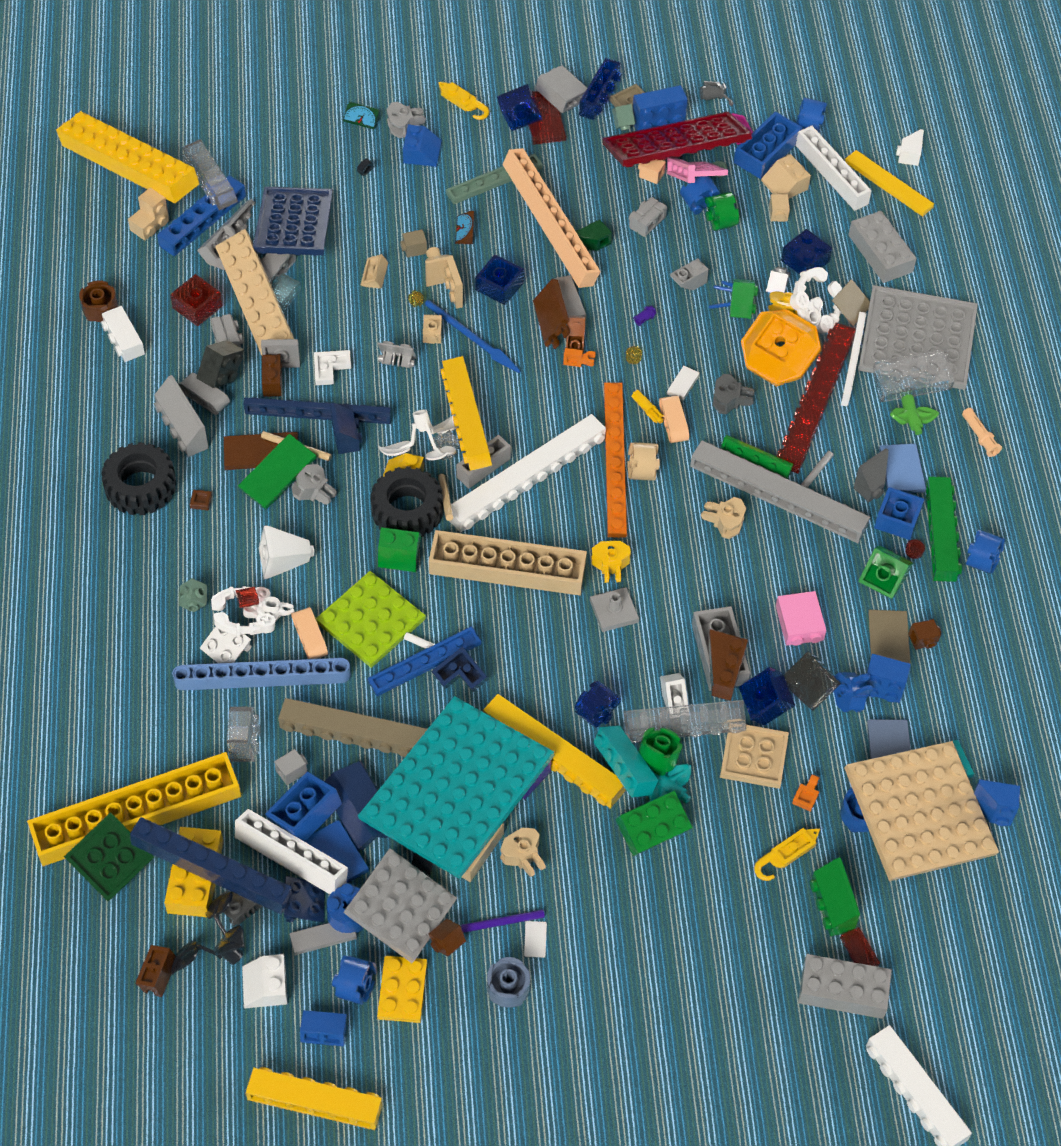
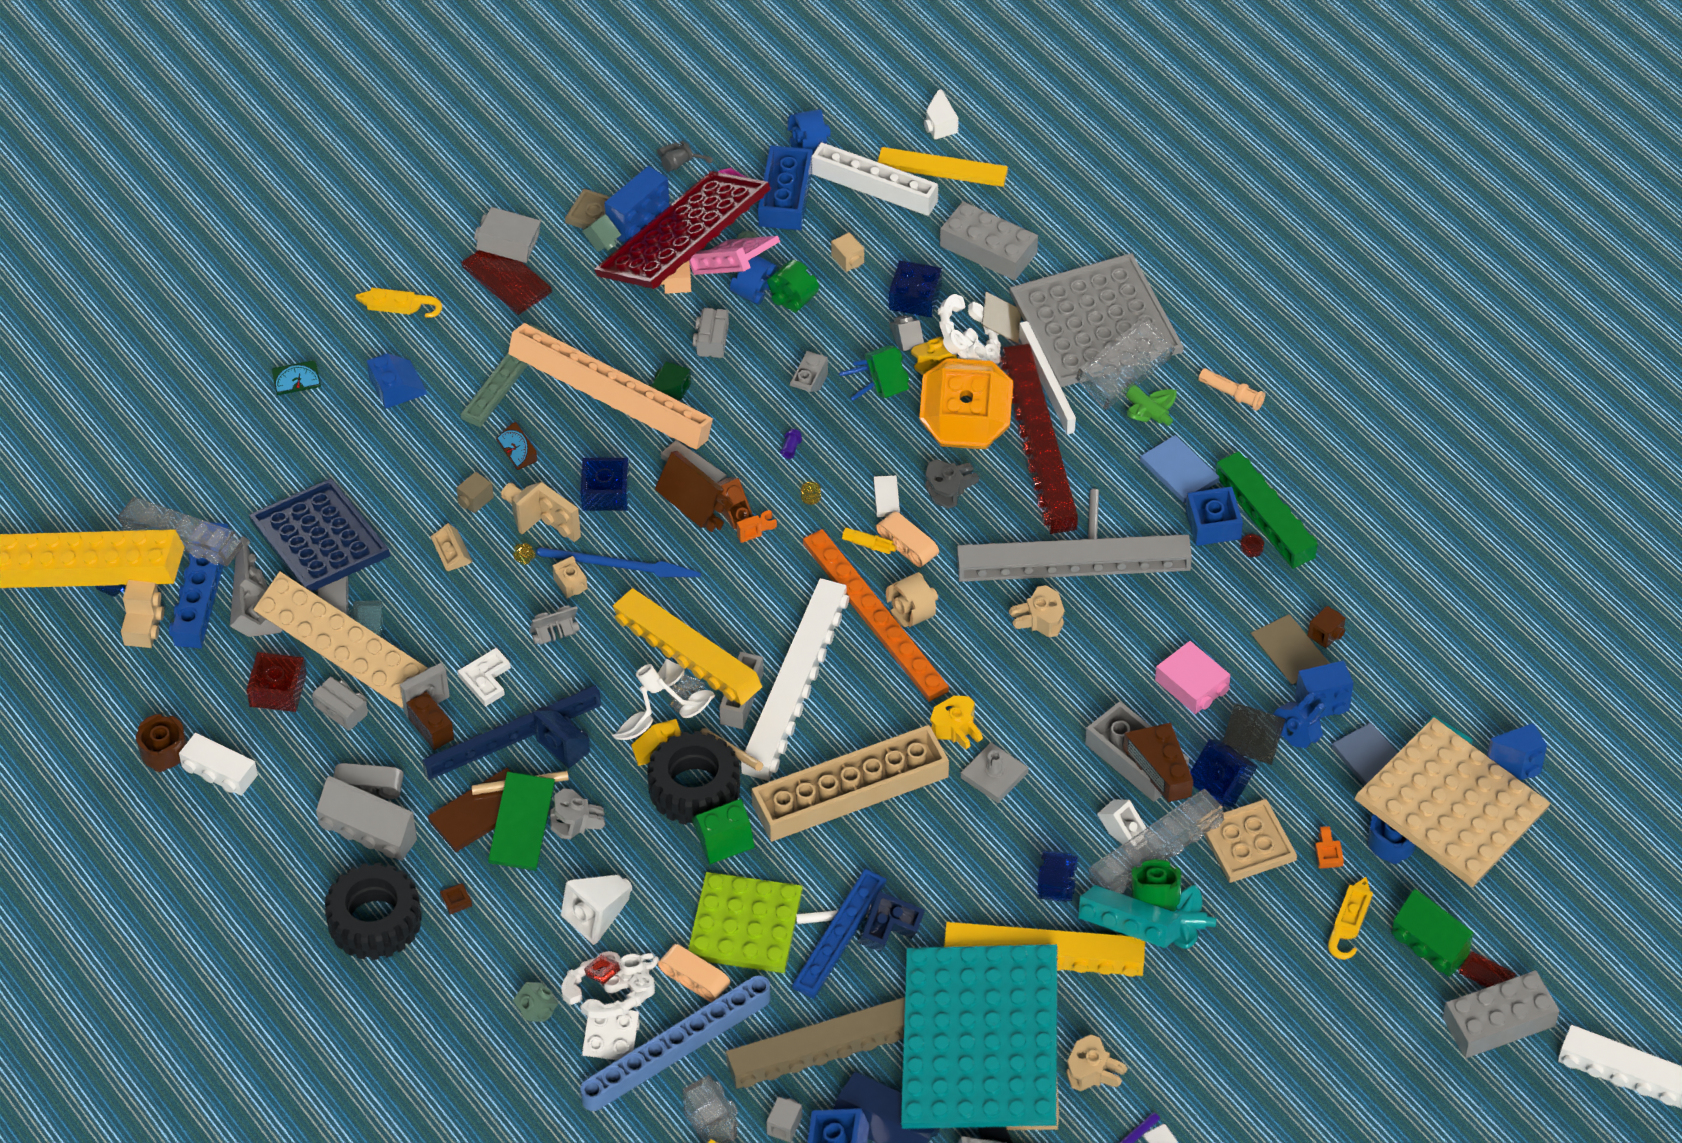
camera: 30 degrees left, 5 degrees down
pearl dark grey brick [196,340,244,388] -> none
black tile [357,158,373,176] -> none
light grey hinge [386,102,426,138] -> none
clear blue brick [497,84,542,131] -> none
clear blue brick [579,58,622,120] -> none
green brick [615,790,693,857] -> none
green tile [720,435,793,479] -> none
tan slope [761,154,811,199] -> none
dark grey slope [854,448,889,503] -> none
green slope [858,545,913,599] -> none
blue brick [966,530,1005,574] -> none

